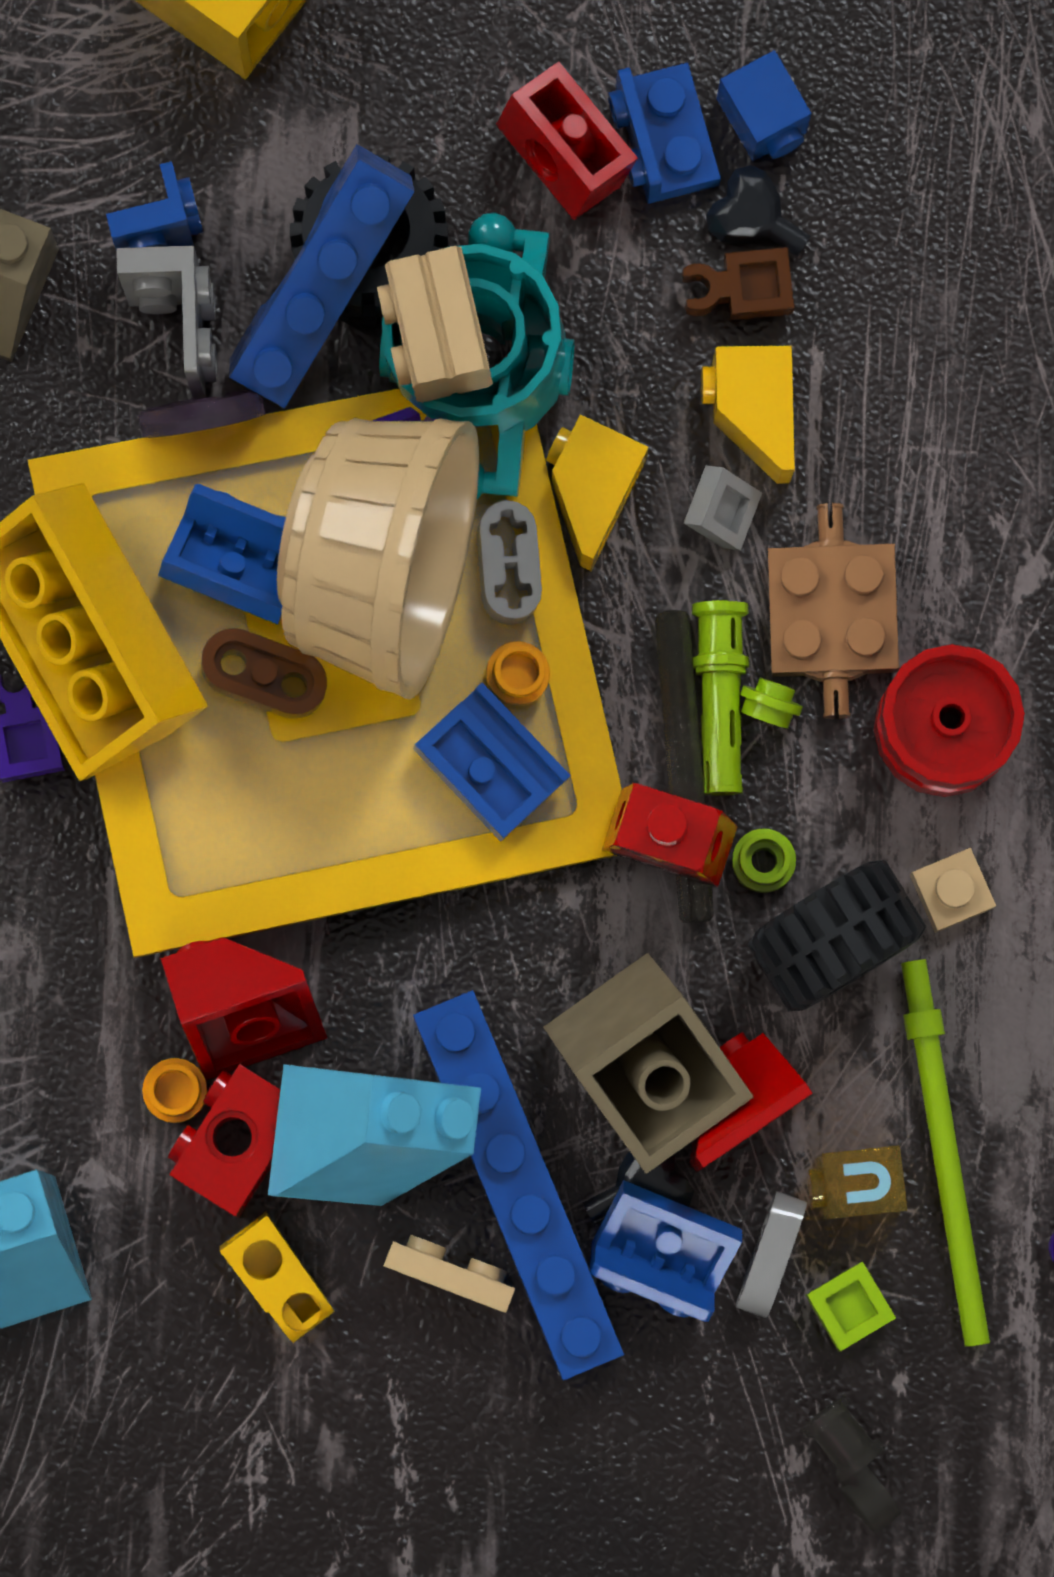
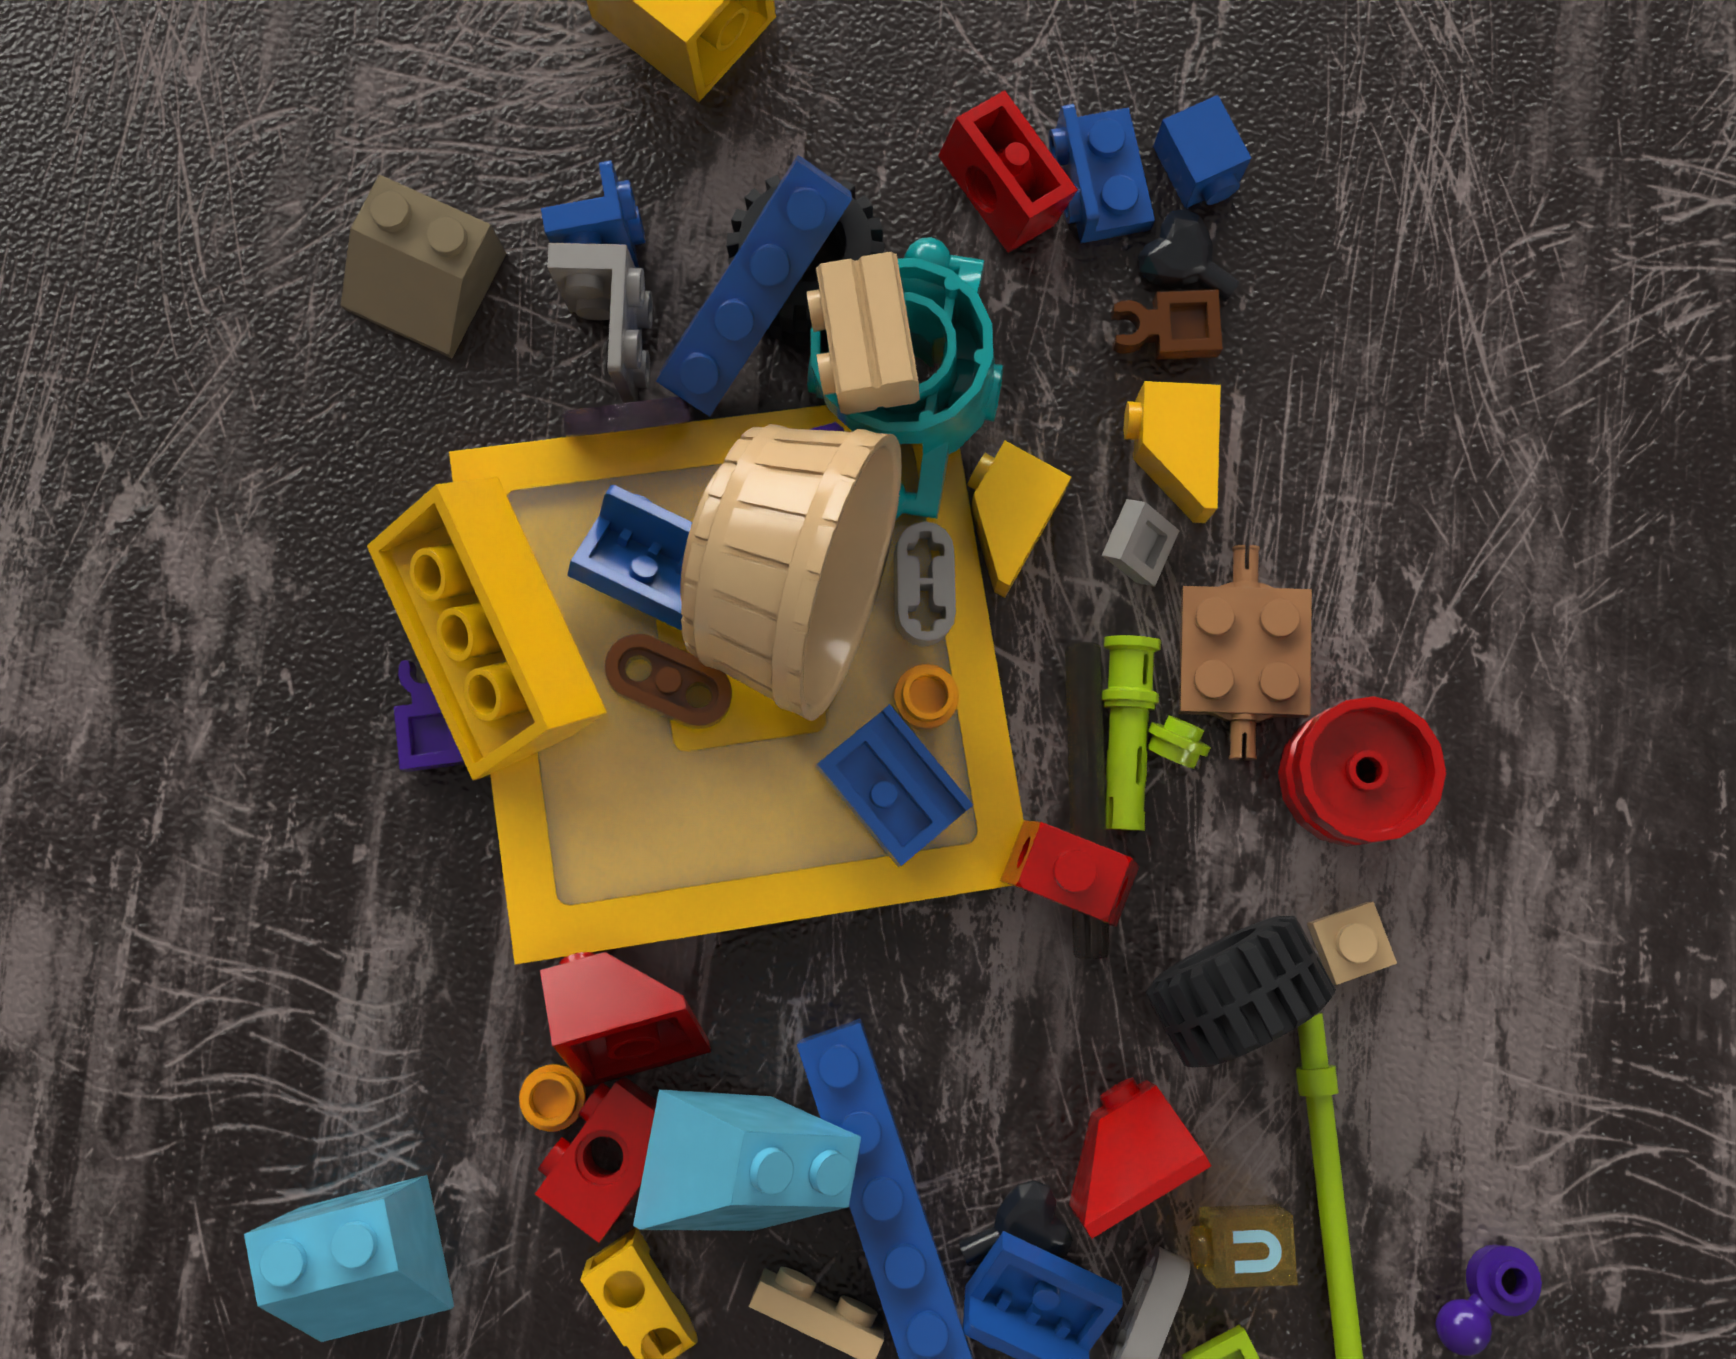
camera: 10 degrees right, 0 degrees up
dark tan slope [543,952,754,1174] -> none
lime plate [732,828,796,893] -> none

